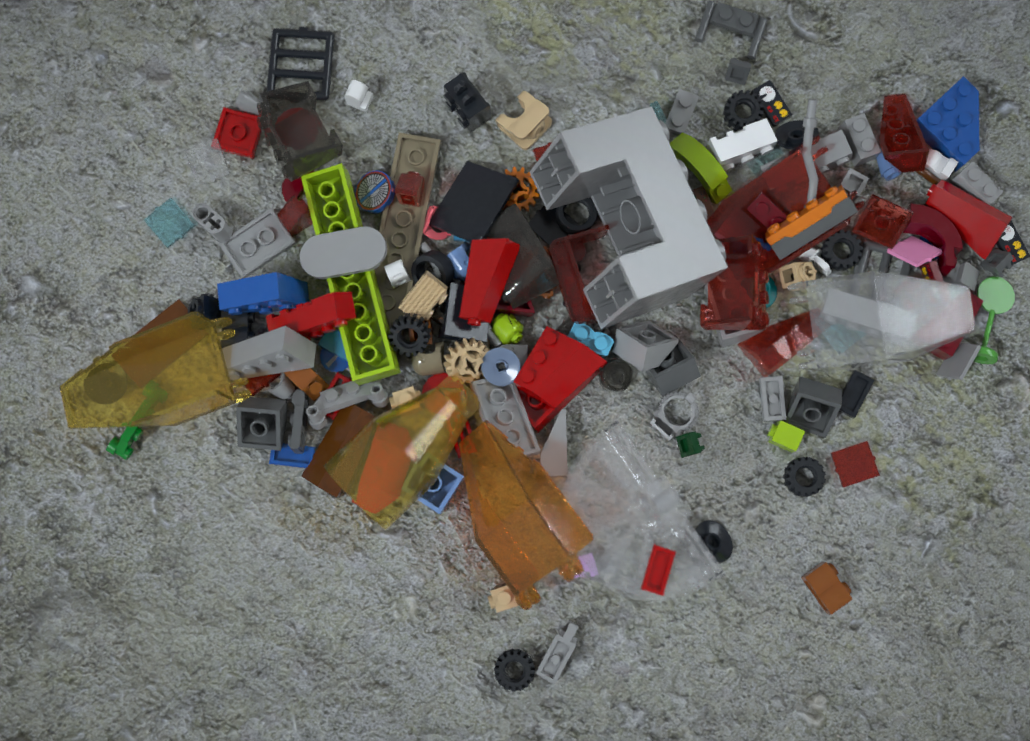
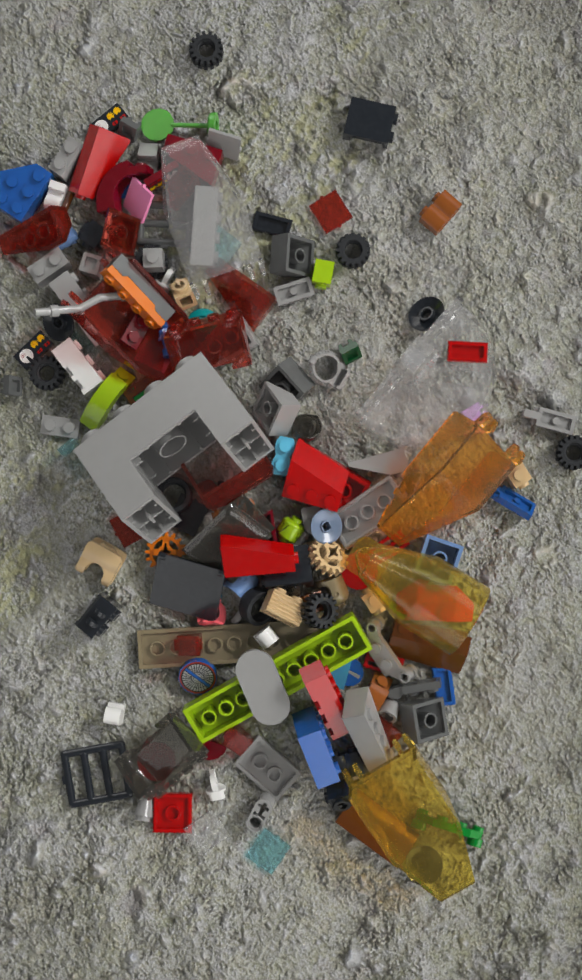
camera: 105 degrees left, 5 degrees up
none -> black brick [78,219,110,253]
none -> light grey brick [143,248,165,273]
none -> white piece [205,769,226,801]
none -> black panel [343,97,399,149]
none -> blue hinge [483,481,536,521]

